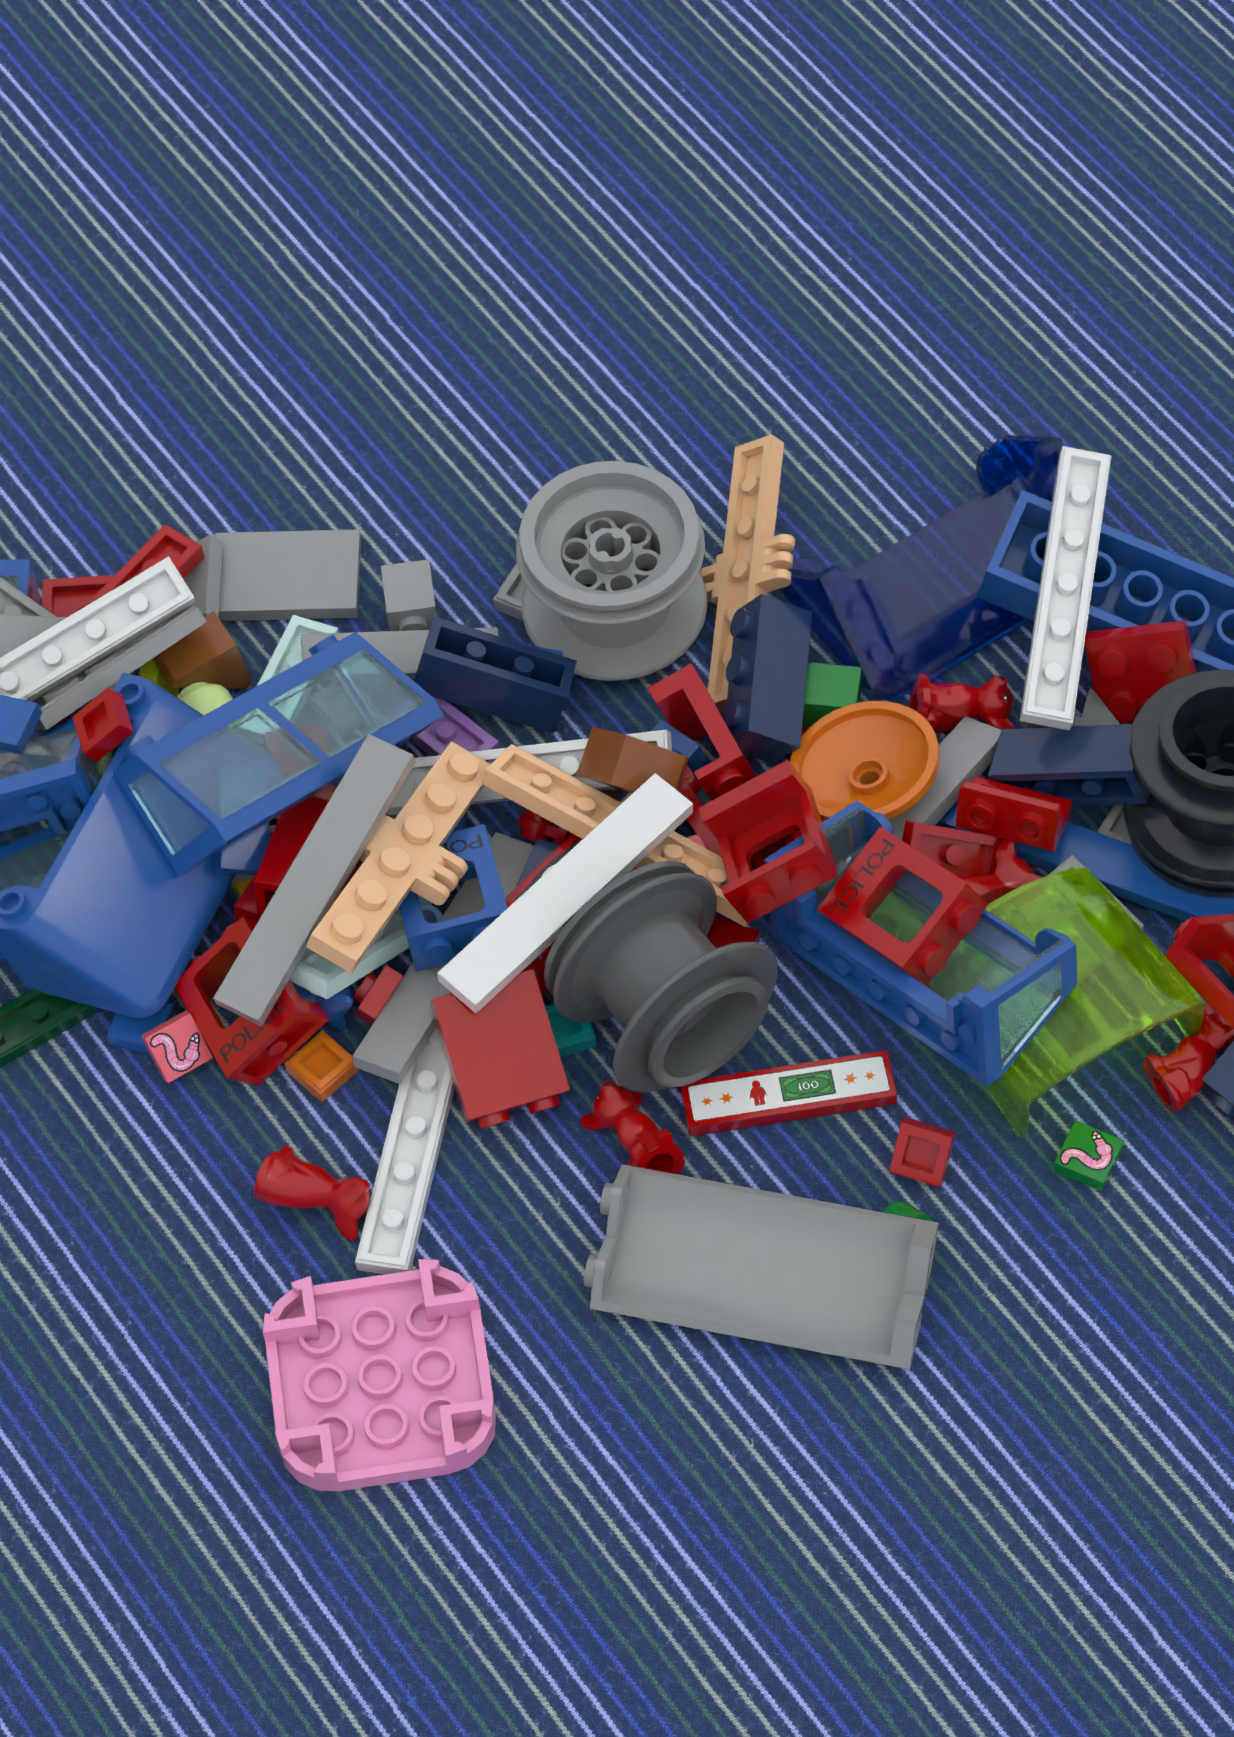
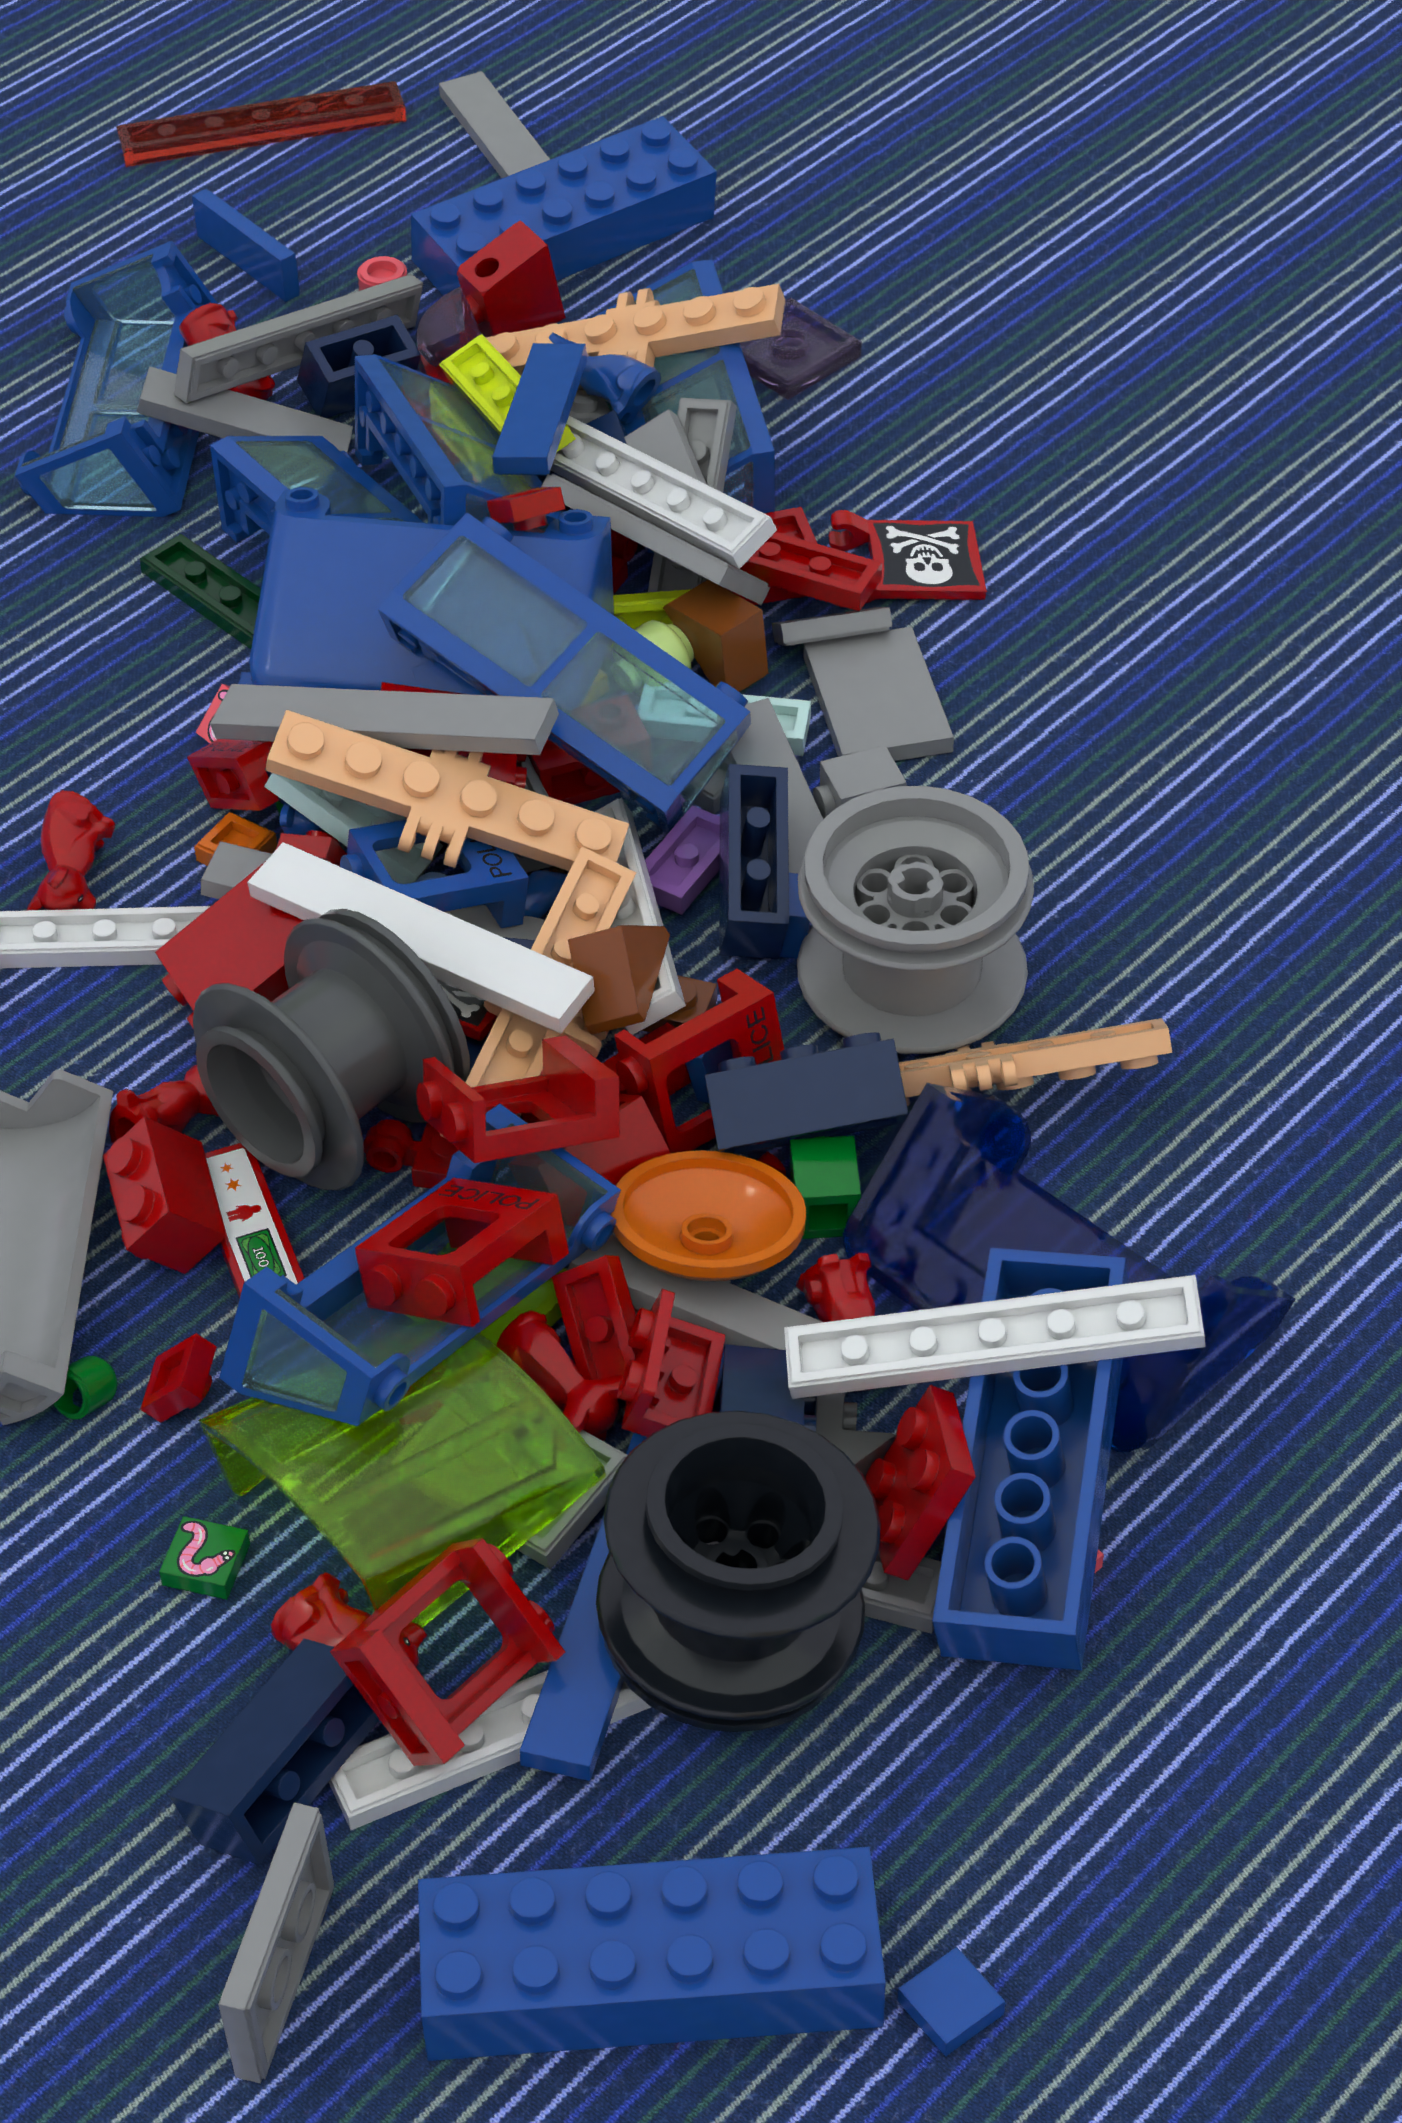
camera: 75 degrees right, 10 degrees down
none -> red brick [103,1117,227,1274]
none -> flag [828,510,987,604]

